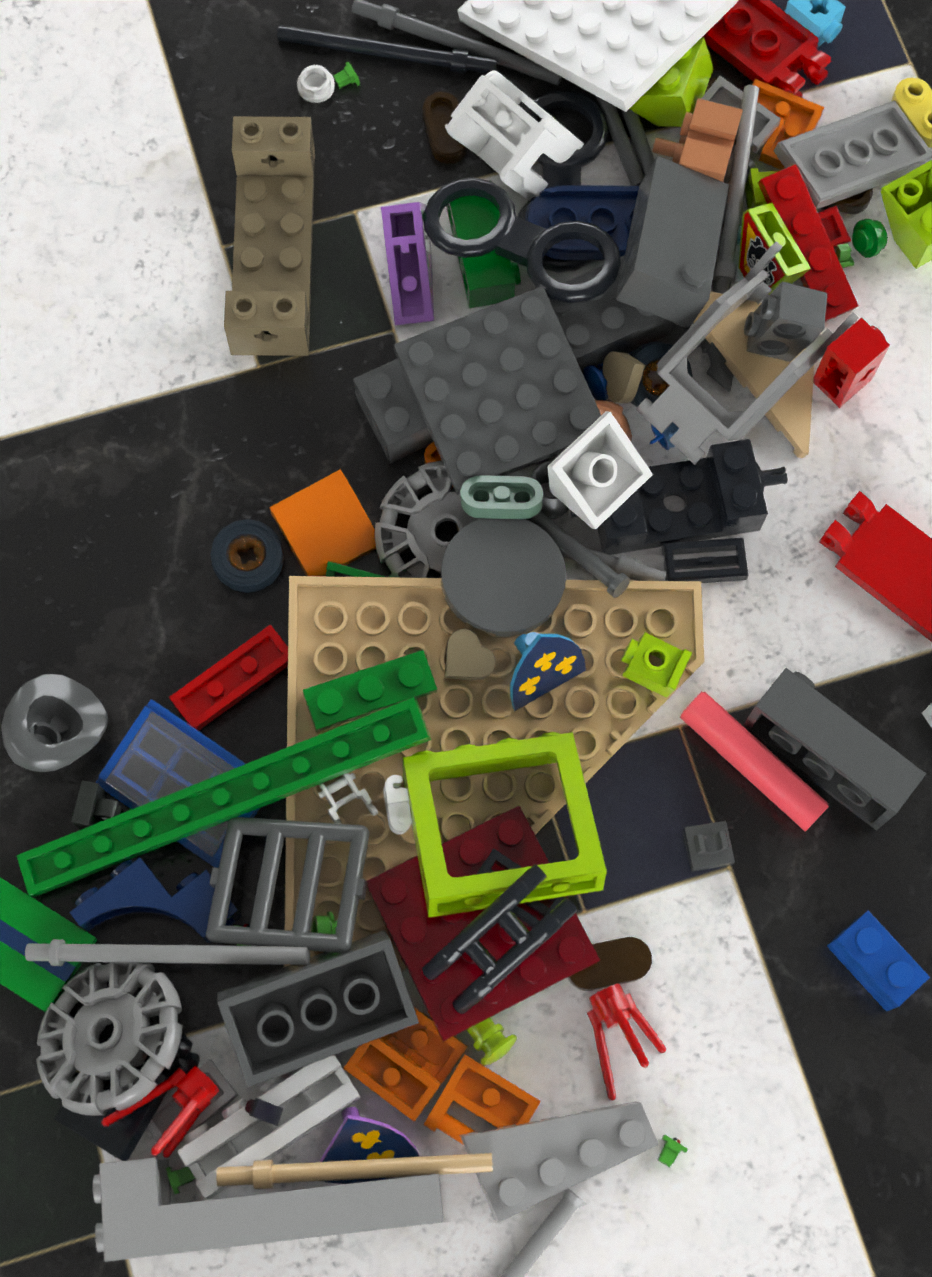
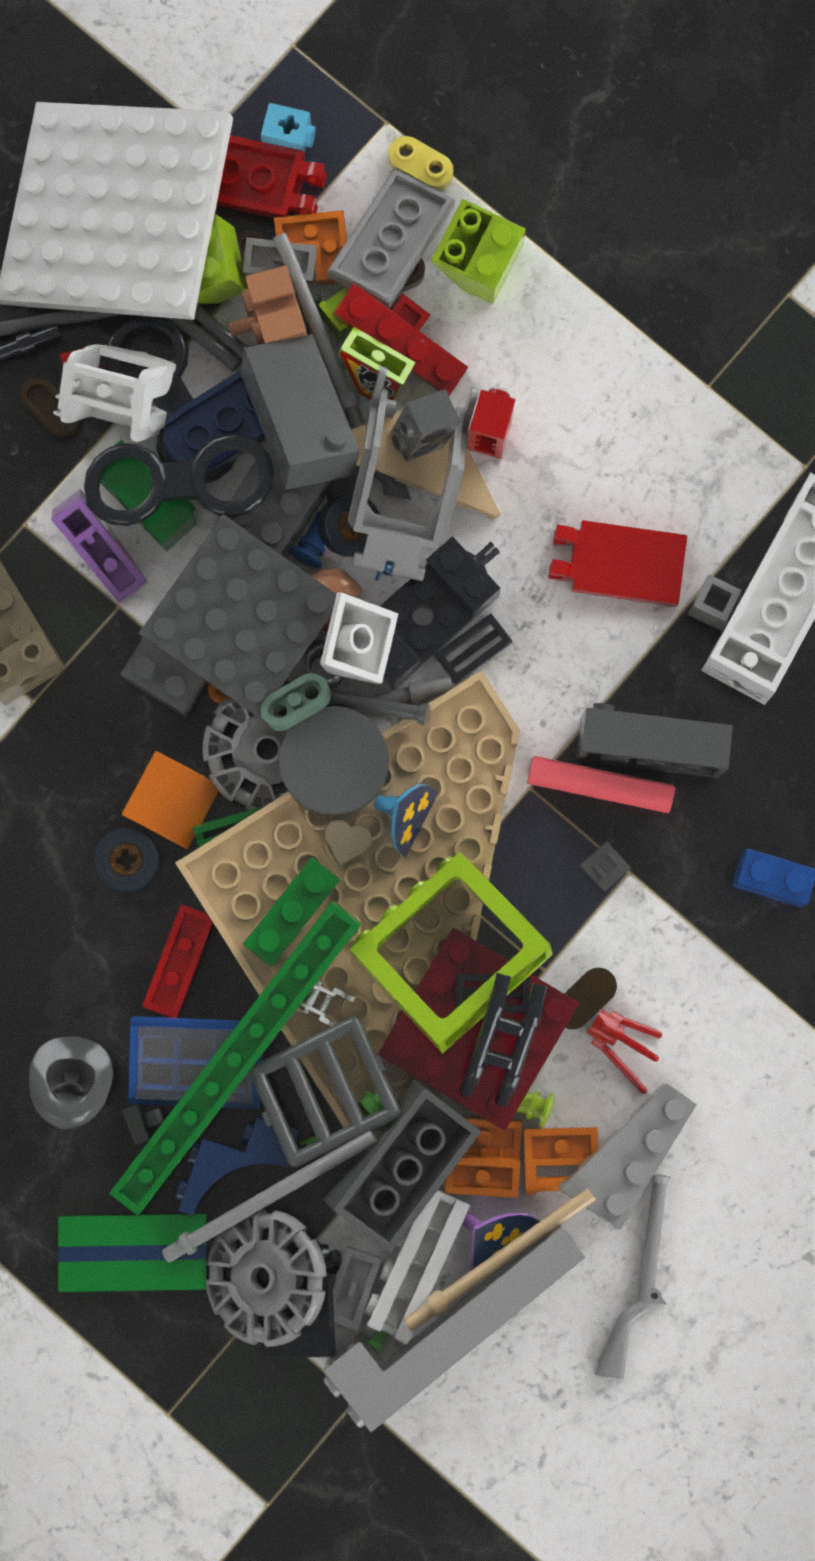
camera: 30 degrees left, 10 degrees up
red plant [101,1066,219,1158] -> none
black piece [245,1098,284,1126] -> none
white piece [383,775,412,835] -> none
dark tan tile [602,351,645,404] -> none
lime brick [621,632,692,698] -> none
bright green piece [658,1135,688,1167] -> none
bright green piece [835,243,855,268] -> none
green plate [852,219,888,258] -> none

